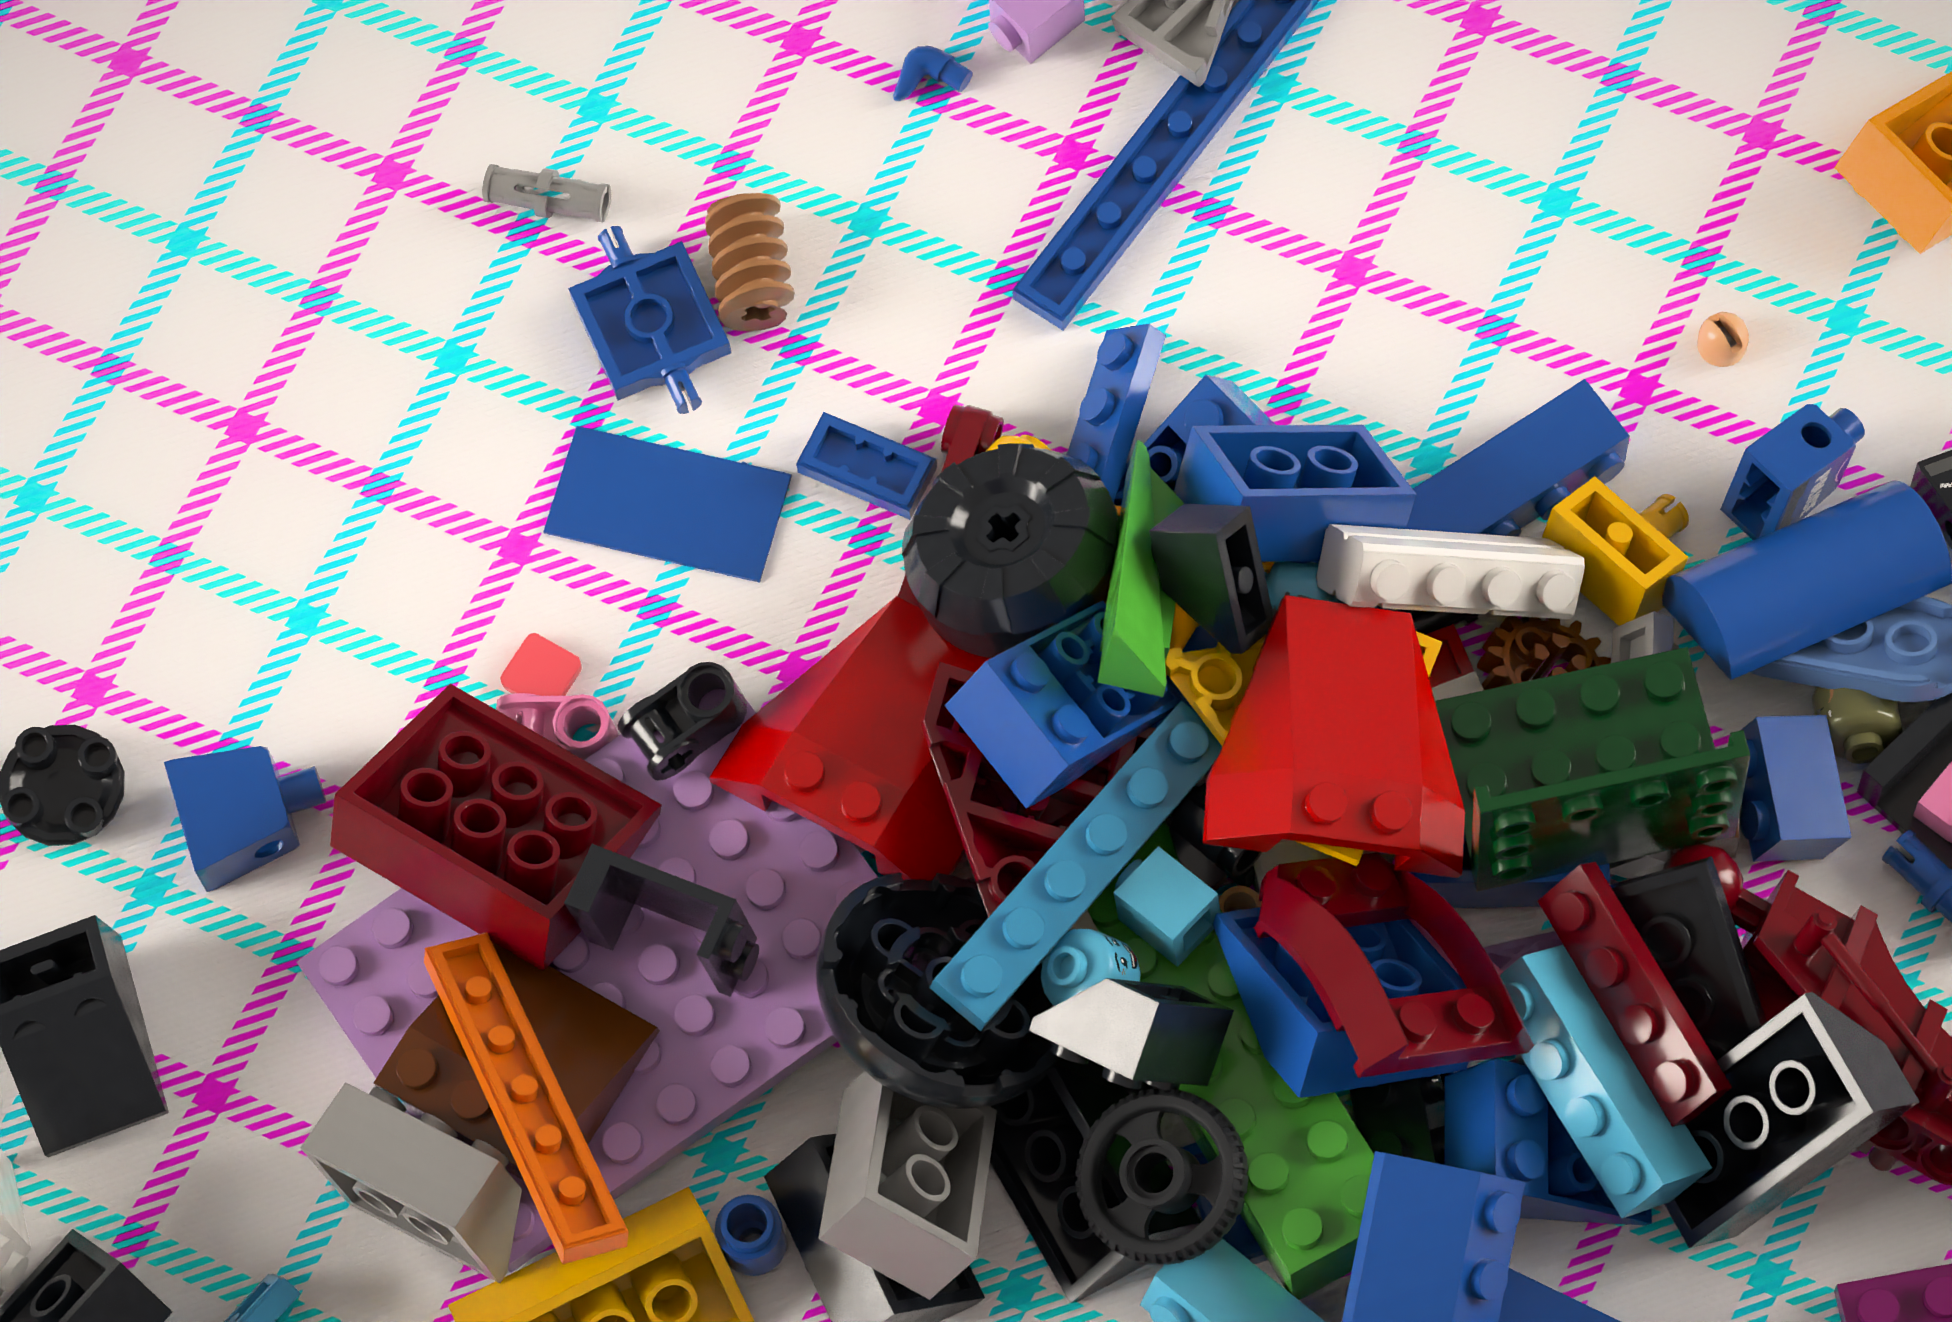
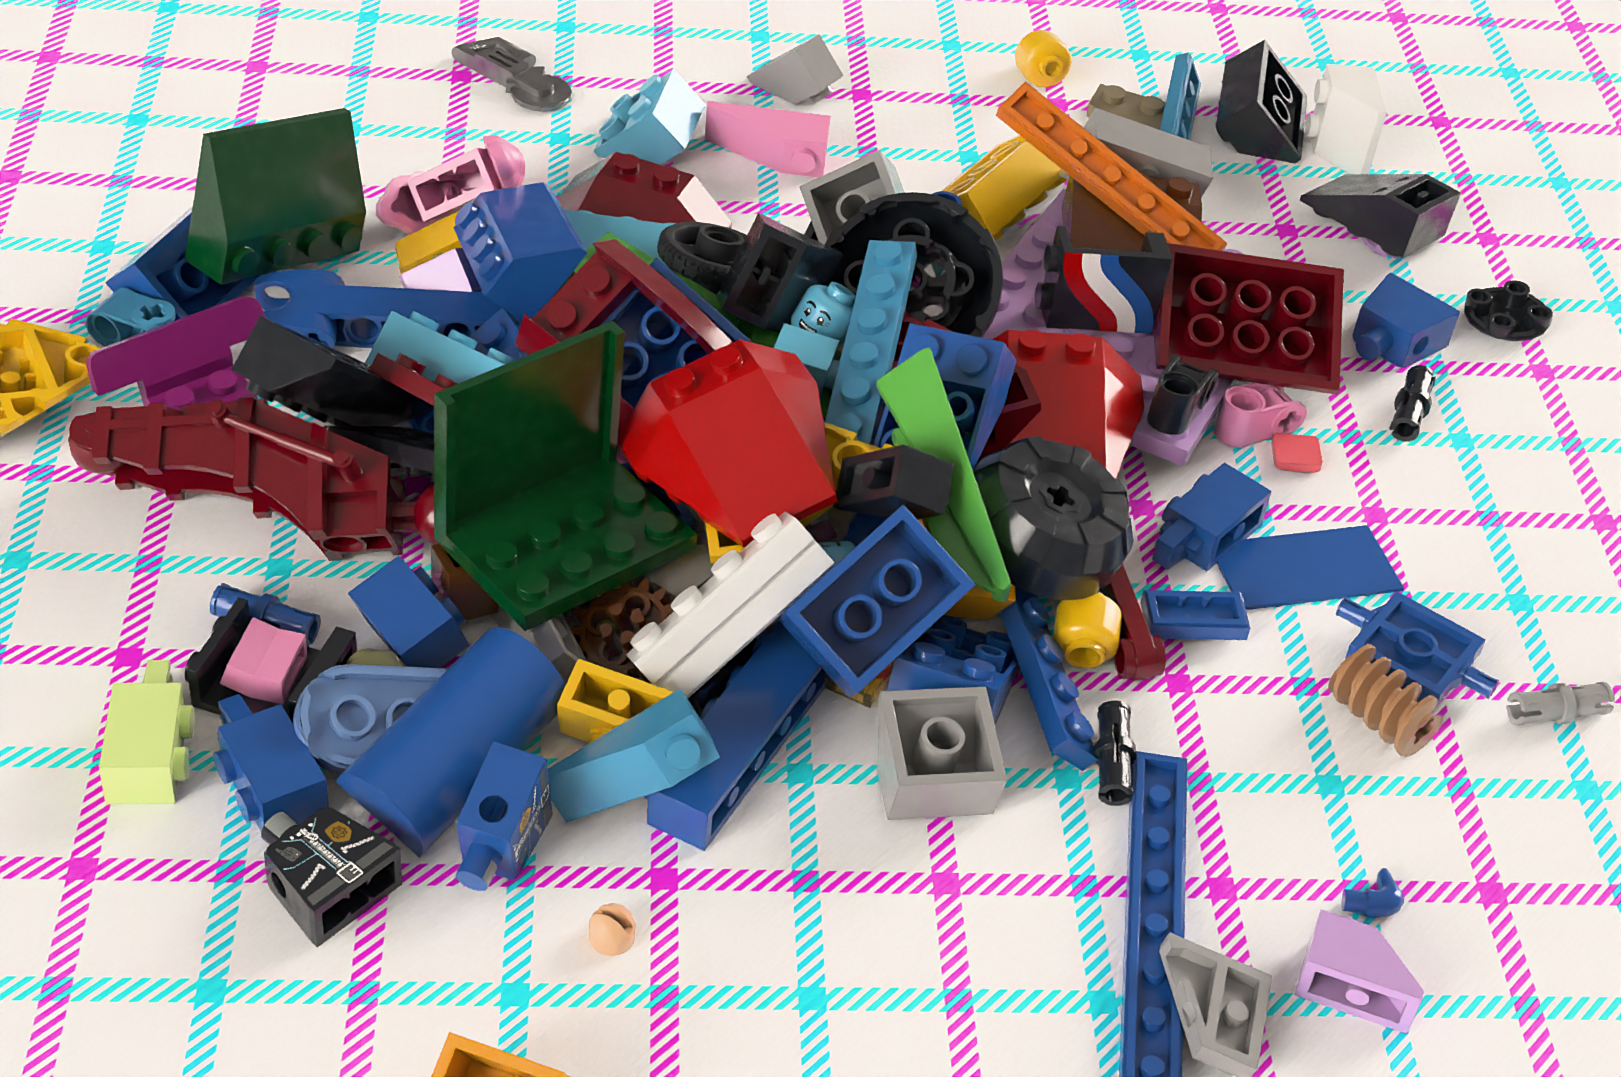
camera: 140 degrees right, 25 degrees down
none -> dark azure slope [548,688,720,823]
none -> light grey slope [878,687,1007,820]
none -> black pin [1093,700,1136,806]
none -> blue hinge [1152,462,1272,572]
none -> black pin [1389,365,1436,442]

